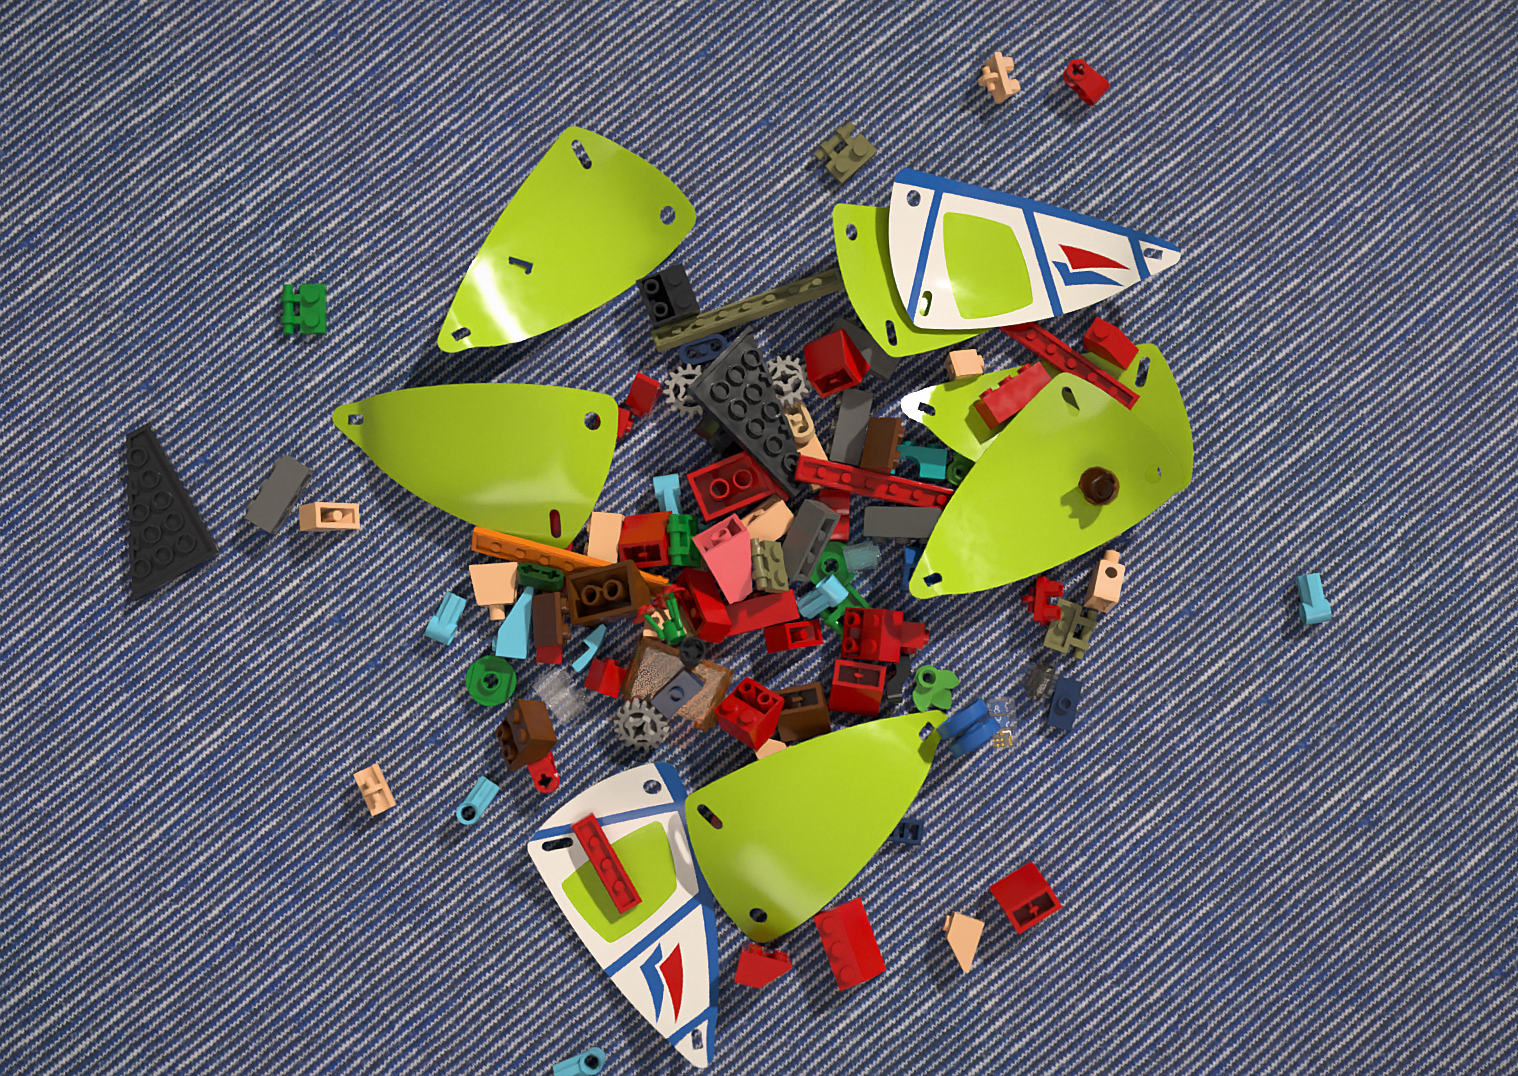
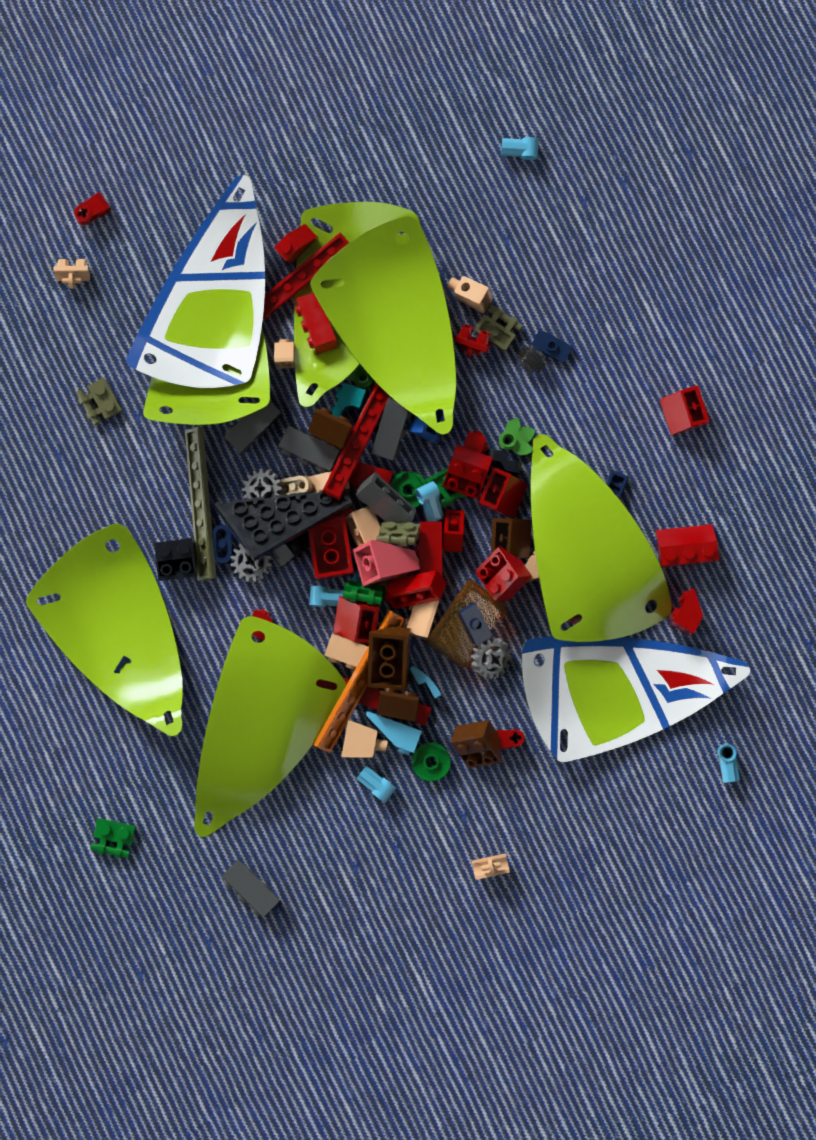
camera: 70 degrees left, 0 degrees up
black wing [126,423,222,601] -> none
light nougat slope [299,502,360,532] -> none
medium azure piece [456,775,500,825] -> none
dark green beam [516,562,564,592] -> none
clear brick [532,667,589,726] -> none
red tile [570,812,643,915] -> none
red brick [583,657,627,698] -> none
red slope [625,372,662,418] -> none
plant [633,584,687,645] -> none
black wheel [679,637,706,668] -> none
red slope [804,327,870,399] -> none
clear light blue slope [842,541,882,574] -> none
blue wheel [935,698,1002,759] -> none
light nougat slope [942,911,984,973] -> none
clear tile [988,696,1020,749] -> none
reddish brown hair [1078,466,1120,507] -> none

